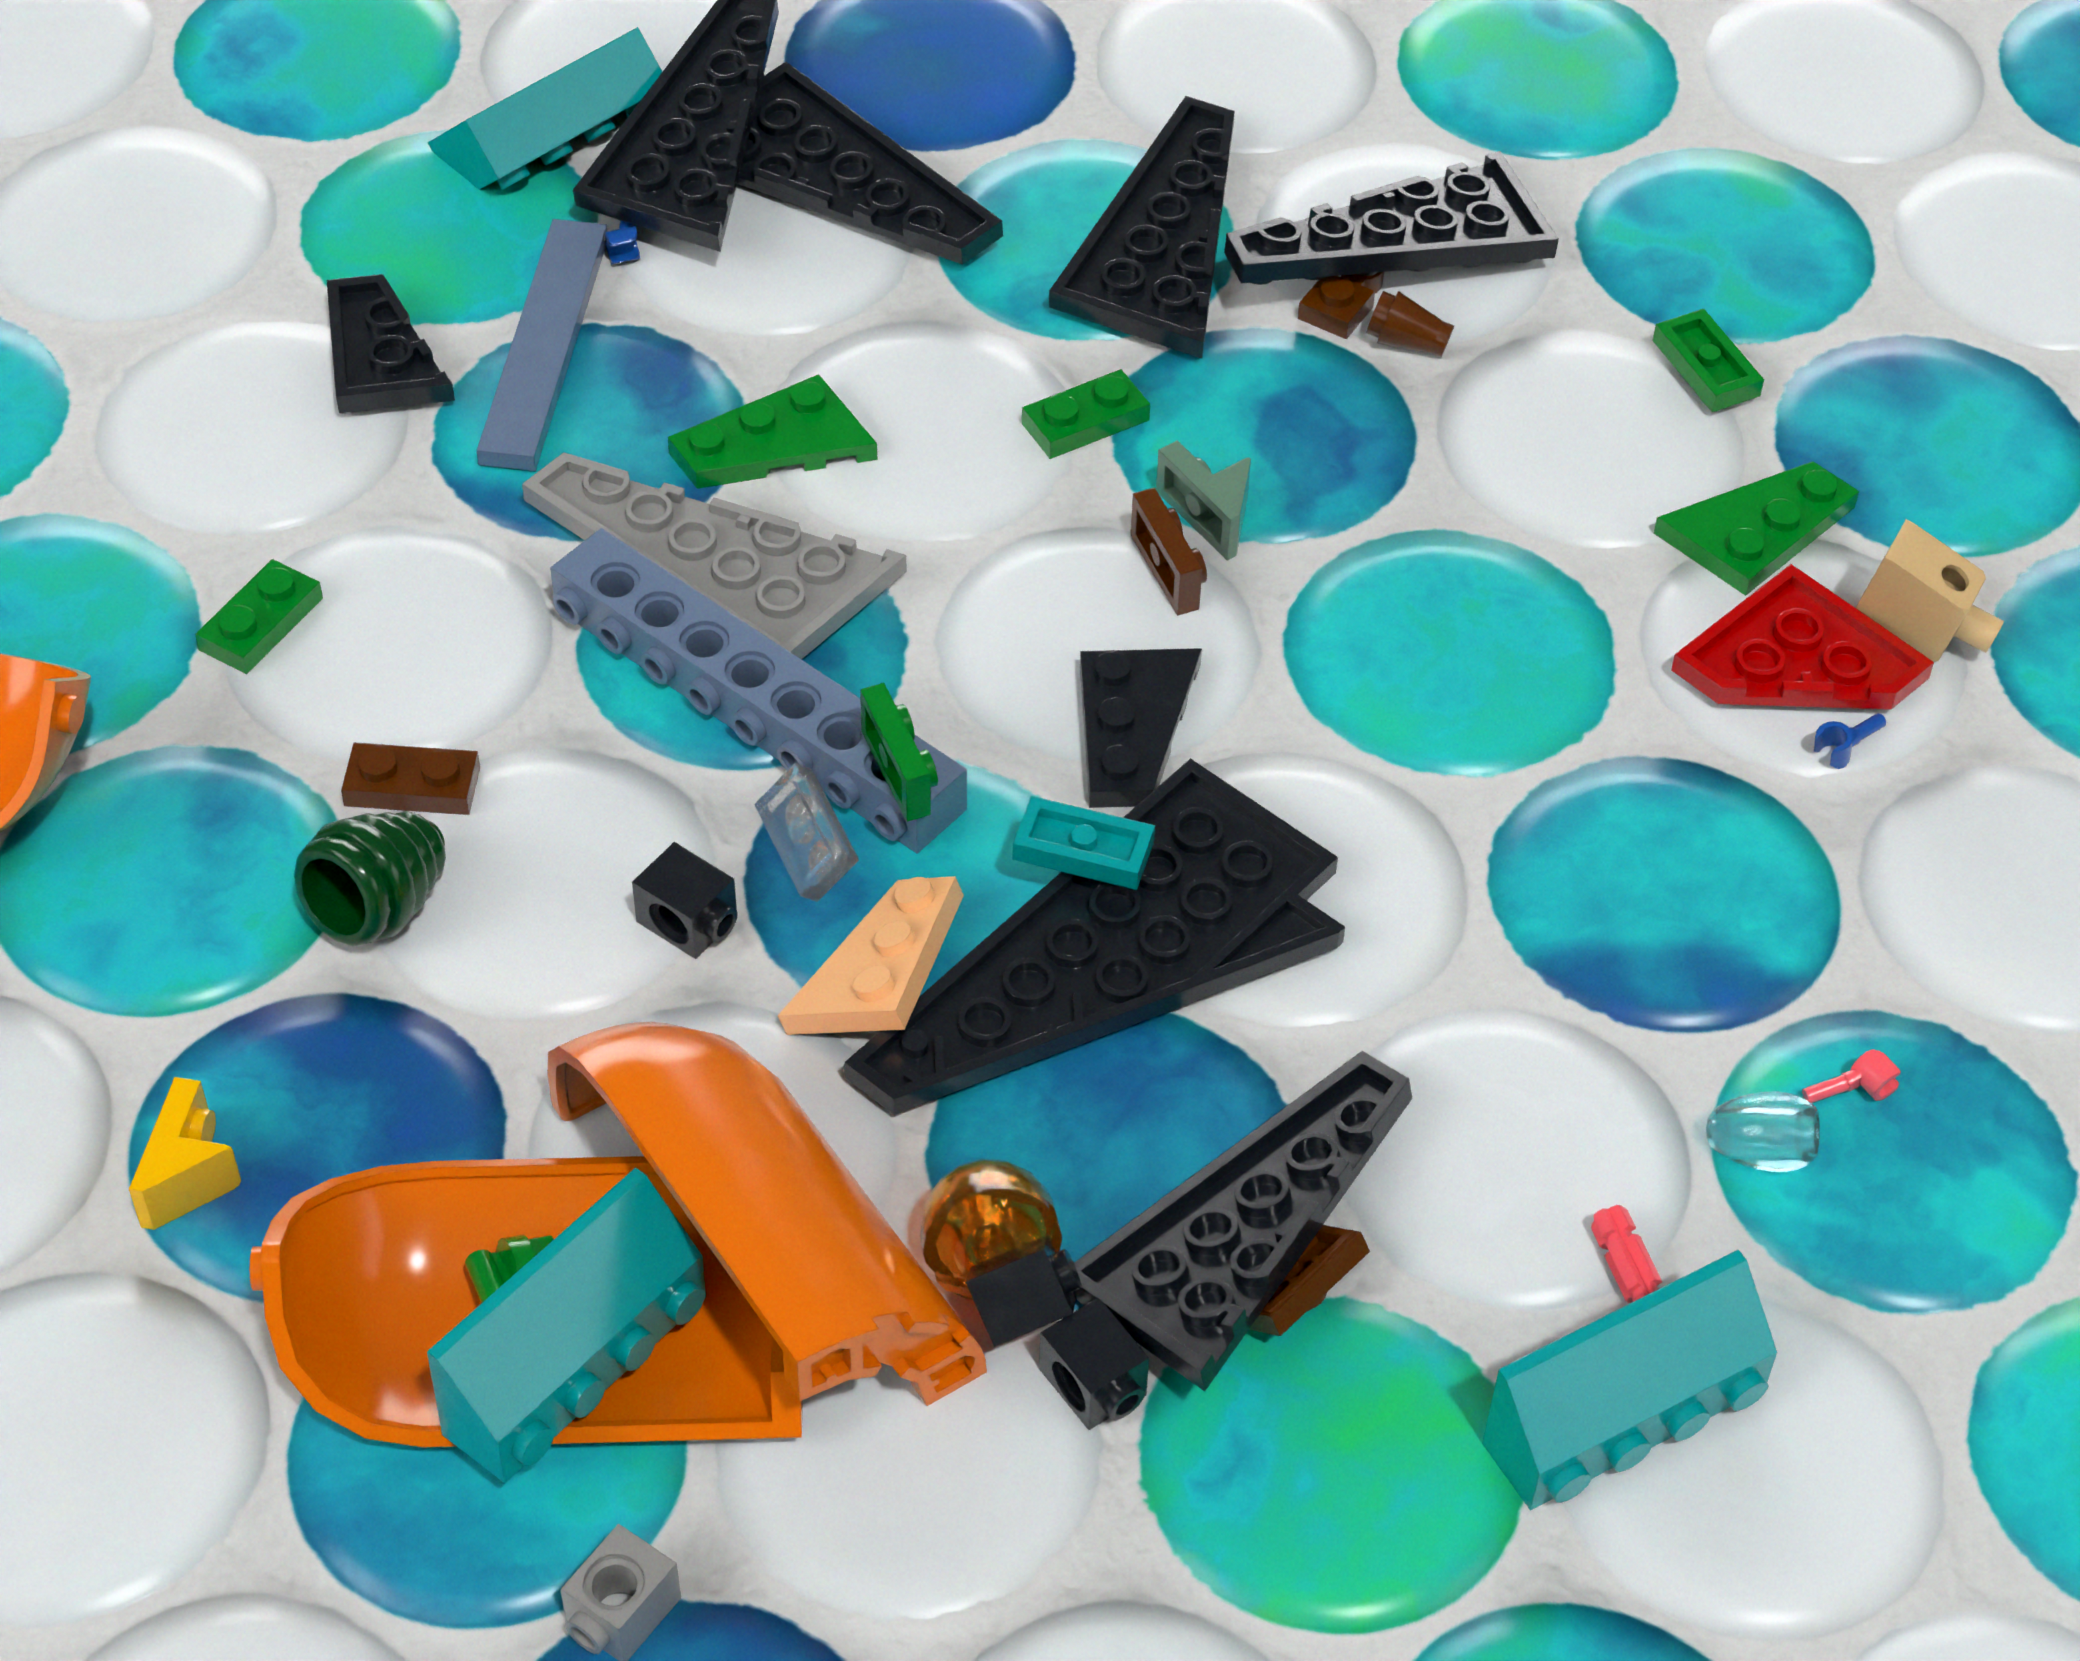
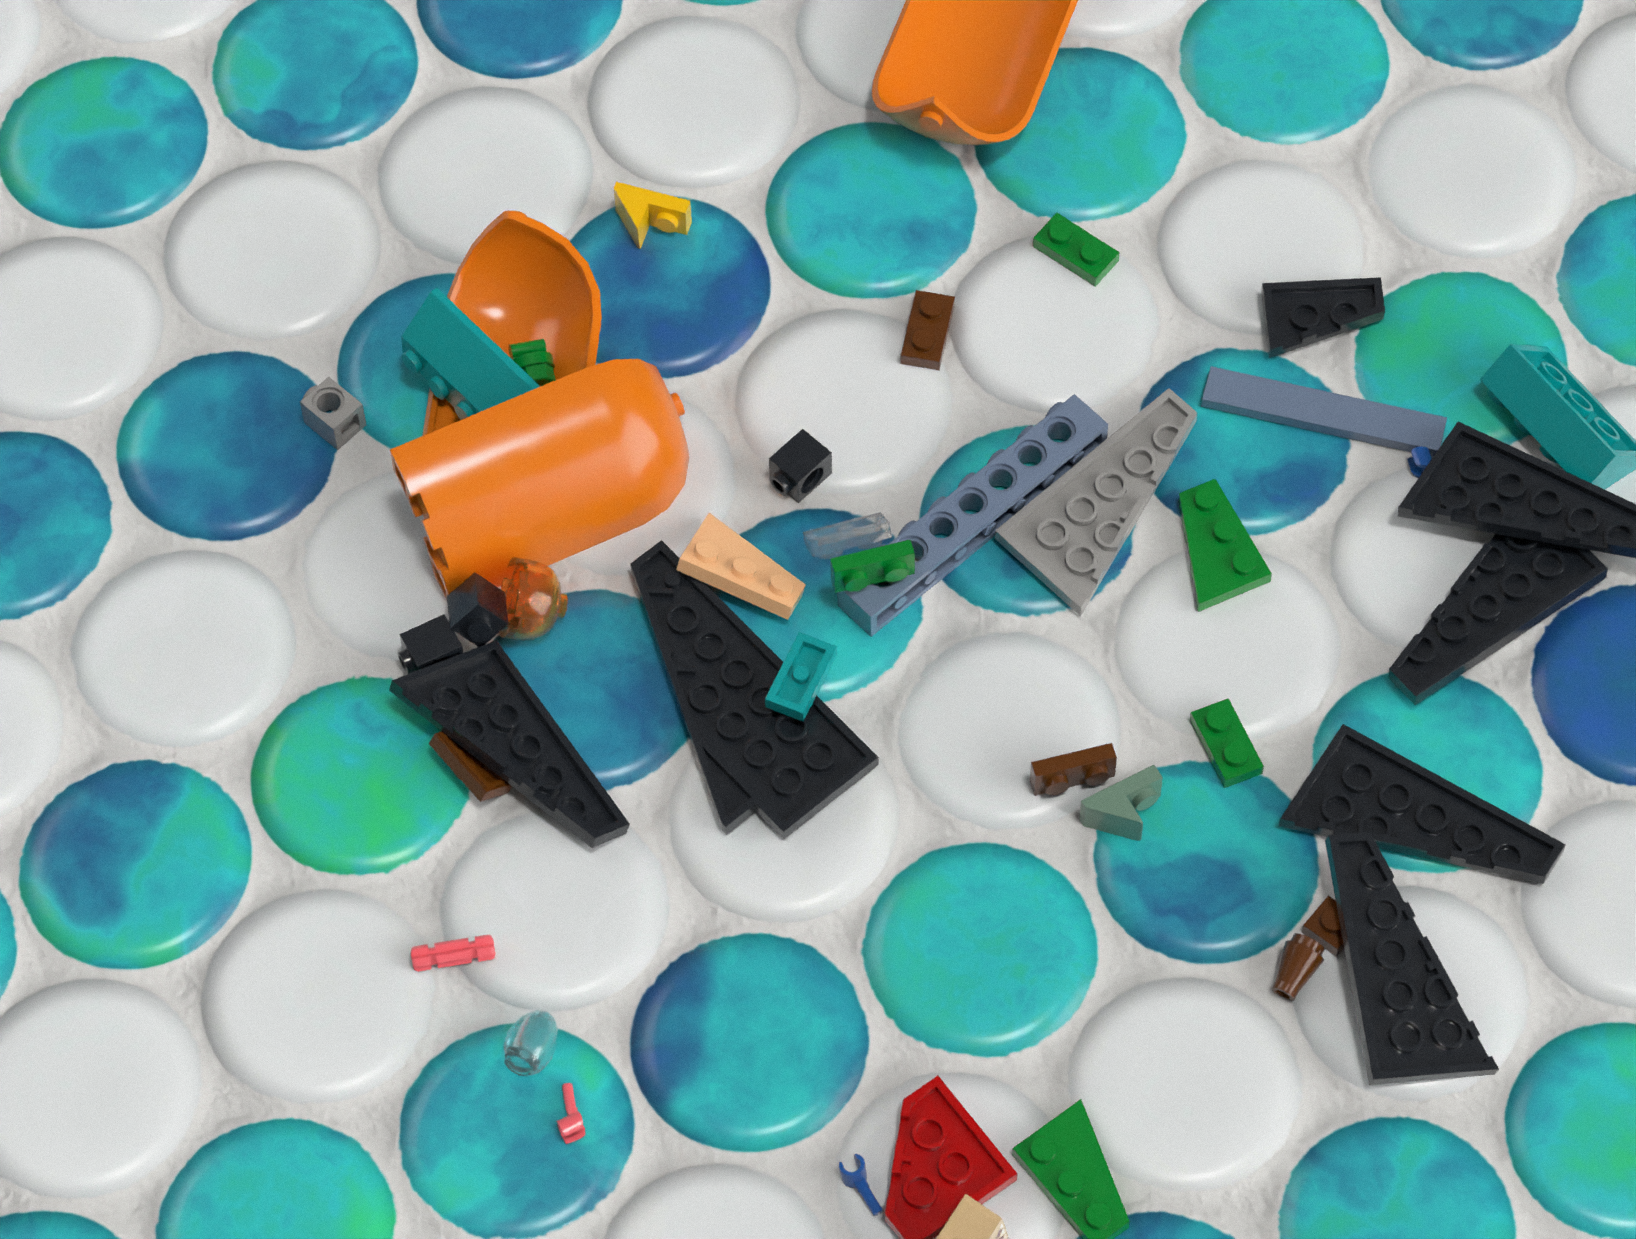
camera: 100 degrees right, 10 degrees up
dark green piece [294,811,446,946] -> none
black wing [1080,648,1202,808] -> none
teal slope [1482,1250,1777,1511] -> none
green plate [1652,308,1764,412] -> none

